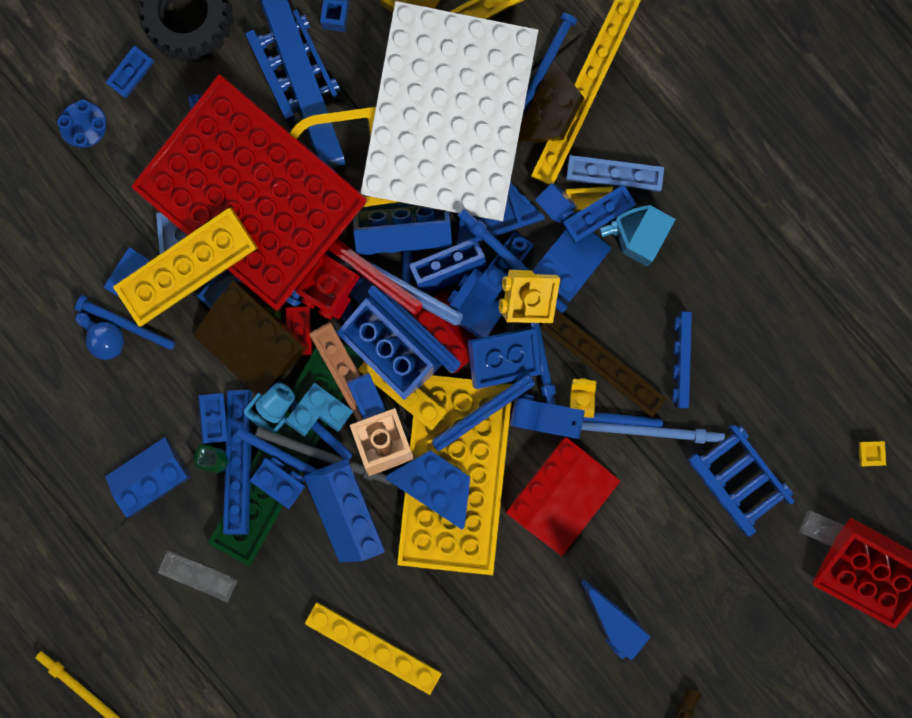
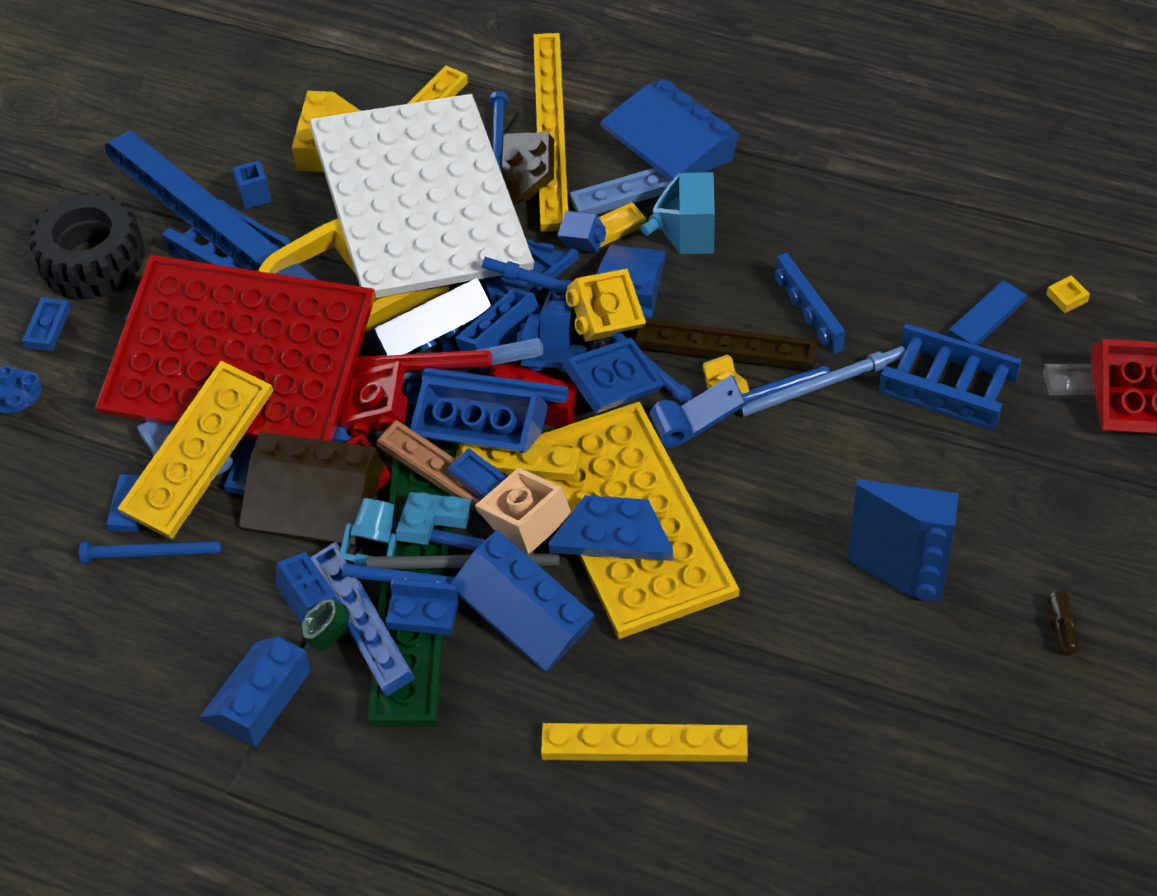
camera: 25 degrees left, 35 degrees down
blue hair [75,312,124,360] -> none
clear slope [157,551,237,603] -> none
blue axle [432,374,535,451] -> none
red slope [505,437,620,556] -> none
blue plate [562,185,636,243] -> none
none -> blue slope [600,79,739,181]
none -> blue tile [948,280,1027,346]

